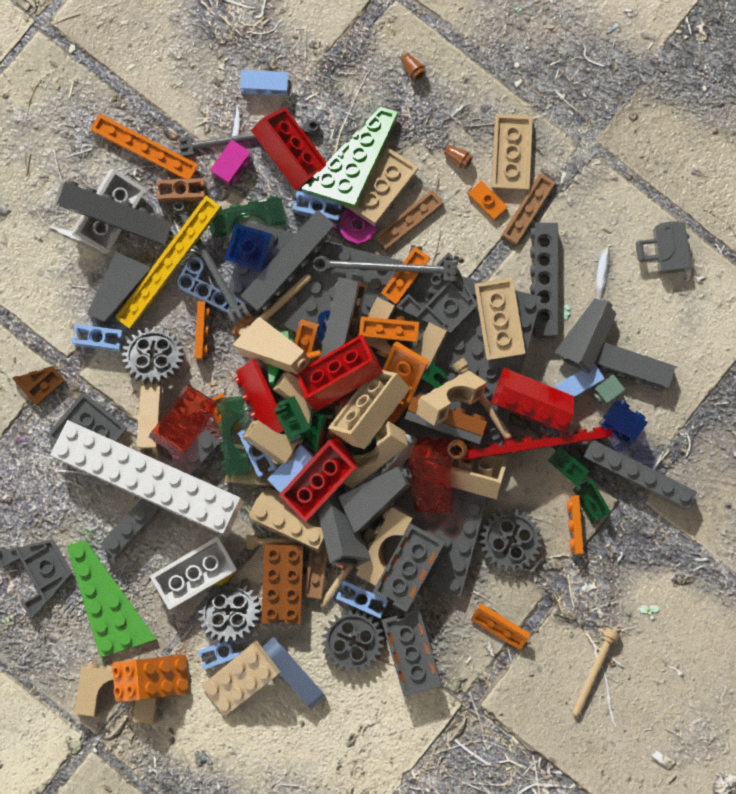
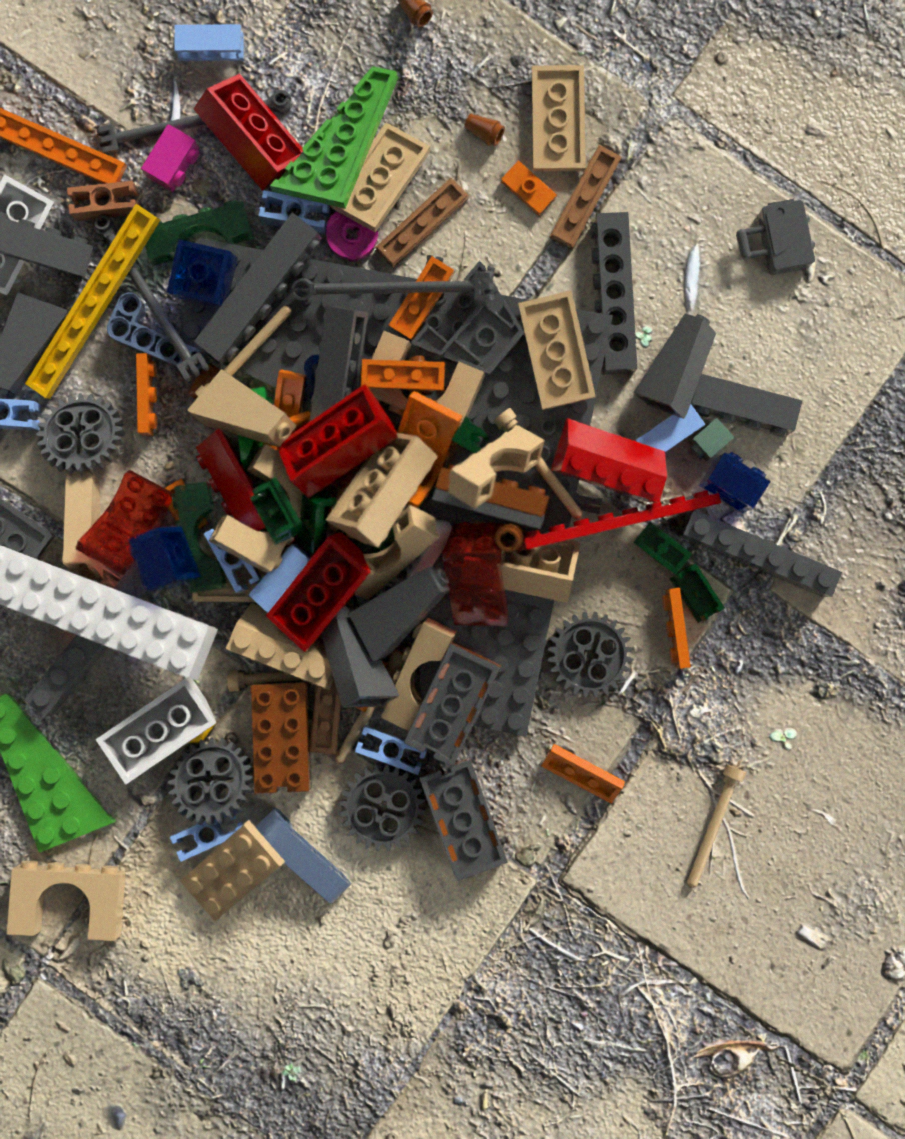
camera: 10 degrees left, 5 degrees up
orange bracket [112,655,189,702] -> none
none -> clear blue brick [128,526,201,592]

